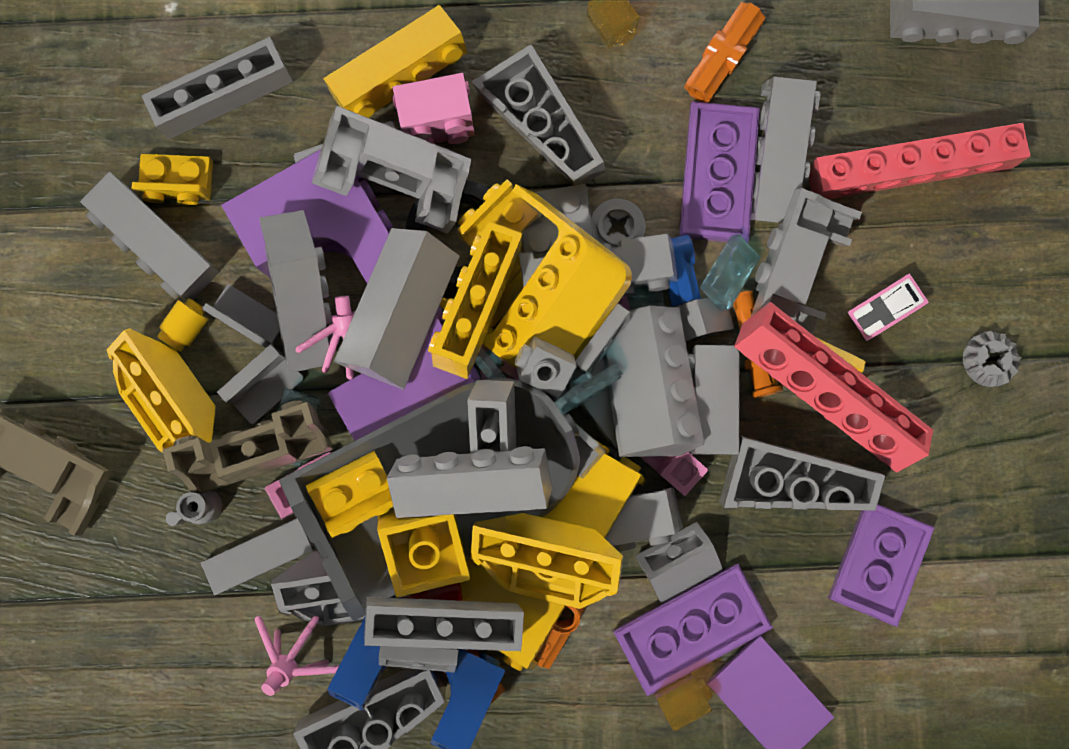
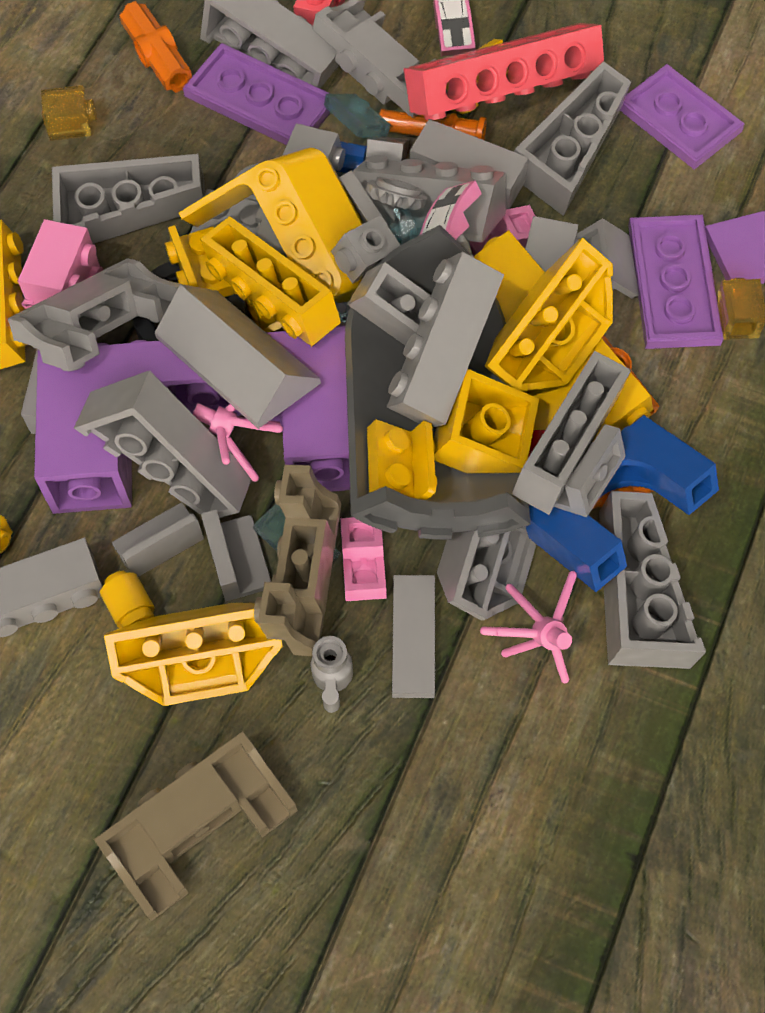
camera: 60 degrees left, 20 degrees down
none -> light grey gear [365,177,427,210]
none -> slope [420,180,482,240]

